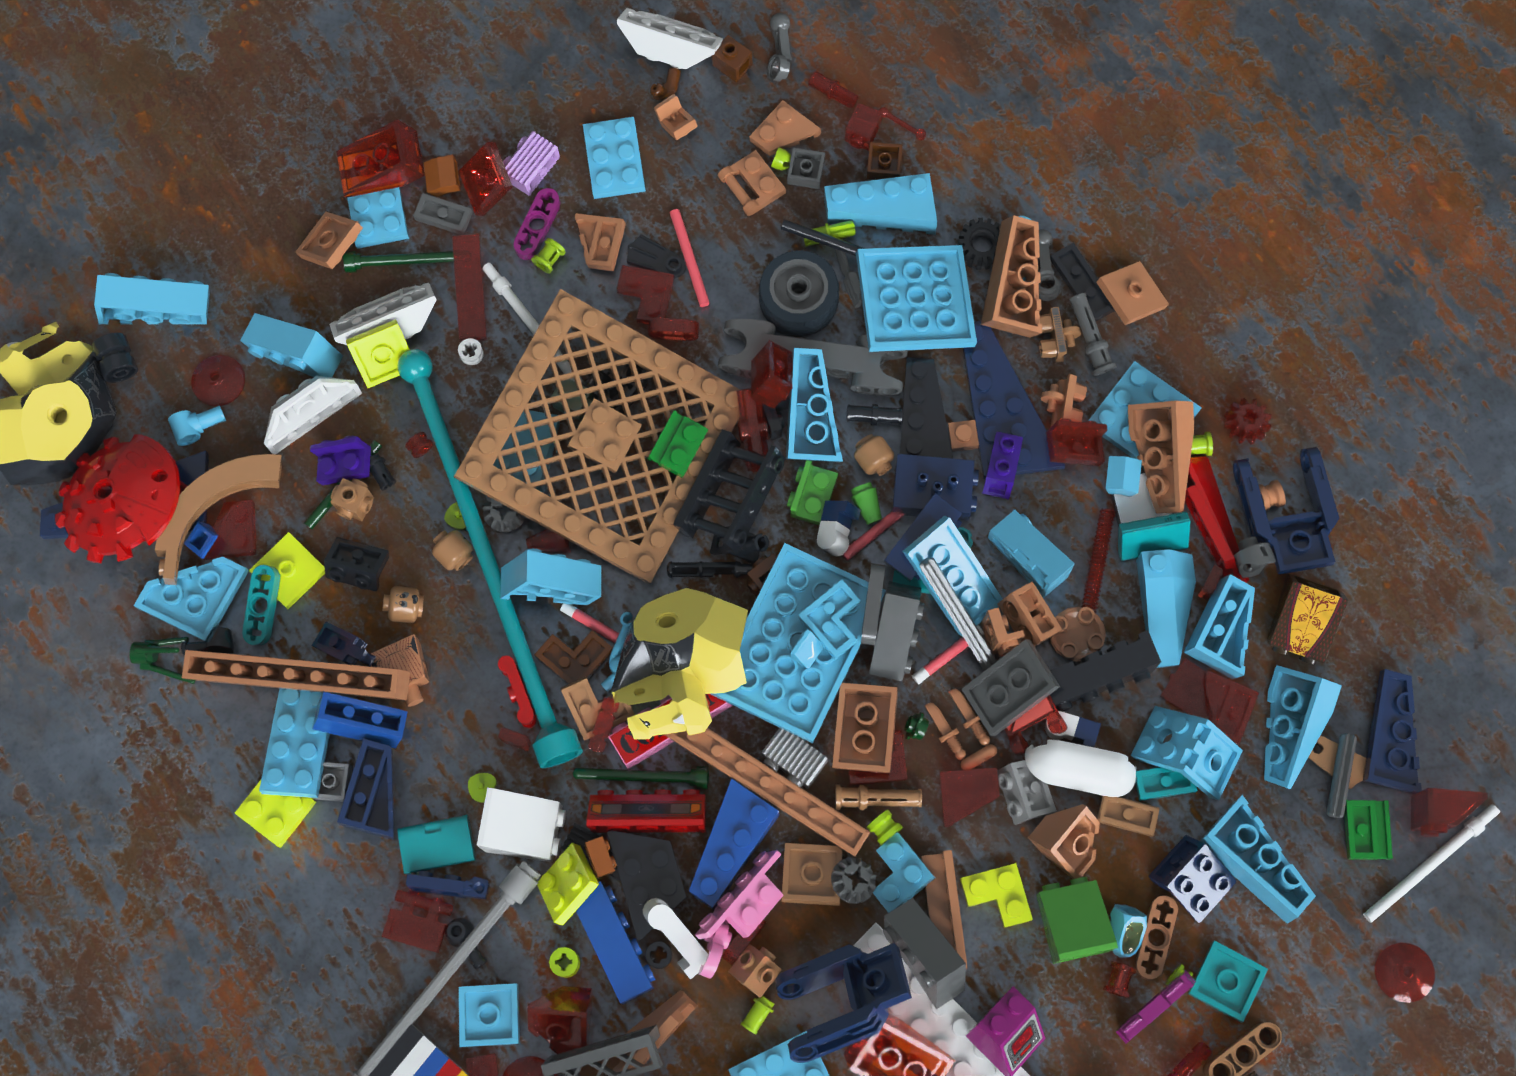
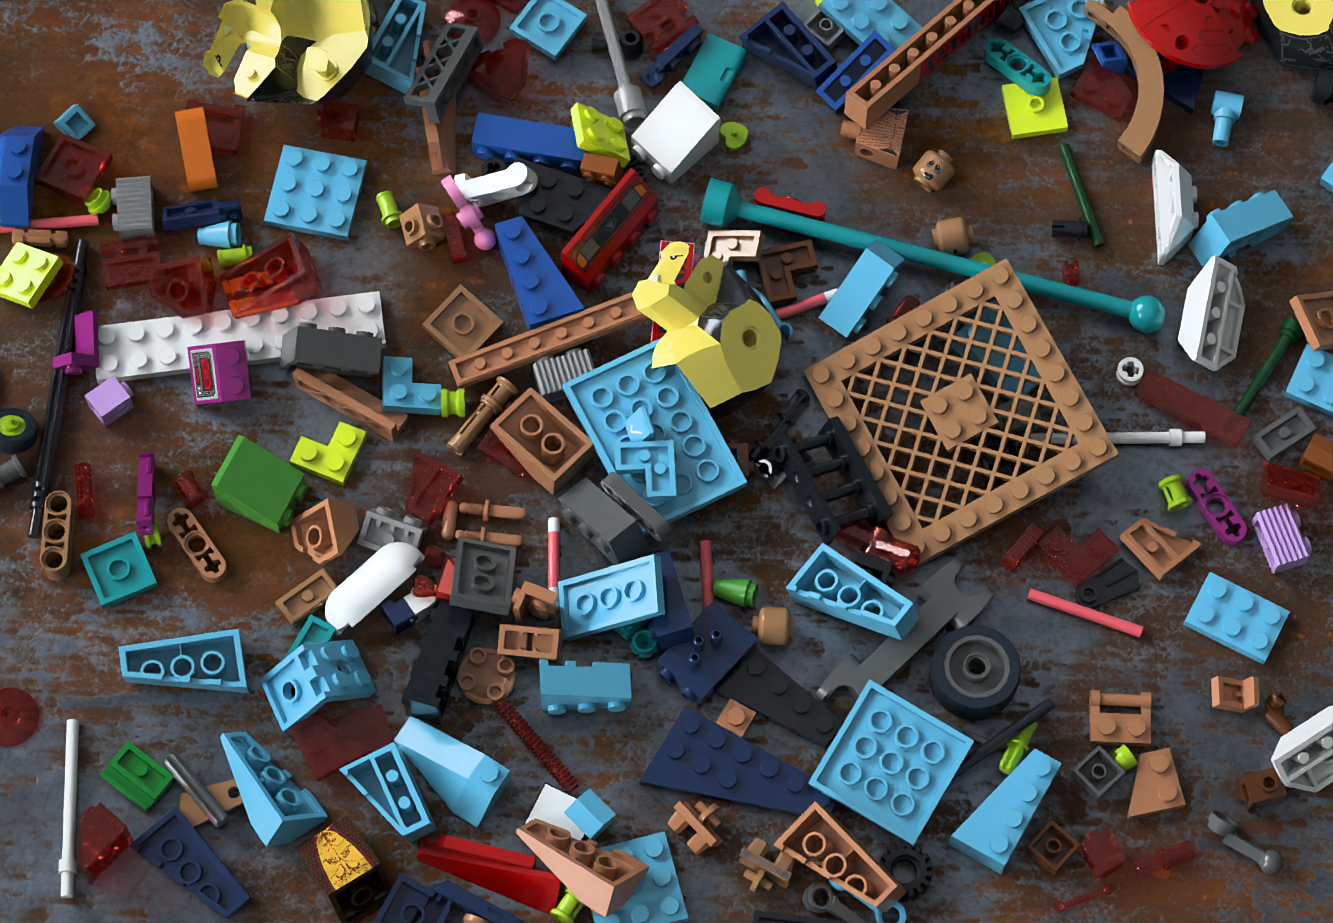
camera: 120 degrees right, 5 degrees down
clear red dish [191,355,245,406] -> none
dark purple bracket [310,436,371,485] -> none
dark blue hinge [311,622,376,667] -> none
black bracket [324,537,389,592] -> none
medium nougat brick [331,478,374,521] -> none
neon yellow plate [346,319,410,388] -> none
clear red tile [498,727,531,752] -> none
lime wheel [549,947,581,978] -> none
dark green piece [572,766,709,789] -> none
clear red axle [588,697,620,752] -> none
green plate [647,410,709,478] -> none
bright pink bracket [695,850,783,939] -> none
clear red brick [751,340,793,409] -> none
dark blue plate [775,943,912,1063] -> none
bright green bracket [787,460,838,526] -> none
leg [817,501,861,557] -> none
dark grey gear [831,857,877,904] -> none
black pin [846,404,902,426] -> none
dark green plate [904,712,929,740] -> none
axle [919,557,998,671] -> none
dark purple bracket [982,432,1023,499] -> none
clear red bracket [1046,419,1108,466] -> none
dark grey pin [1069,293,1117,376] -> none
medium azure rock [1110,904,1147,958] -> none
teal piece [1118,512,1191,561] -> none
dark blue bracket [1148,835,1236,923] -> none
clear red tile [1197,565,1224,600] -> none
dark grey piece [1234,536,1276,578] -> none

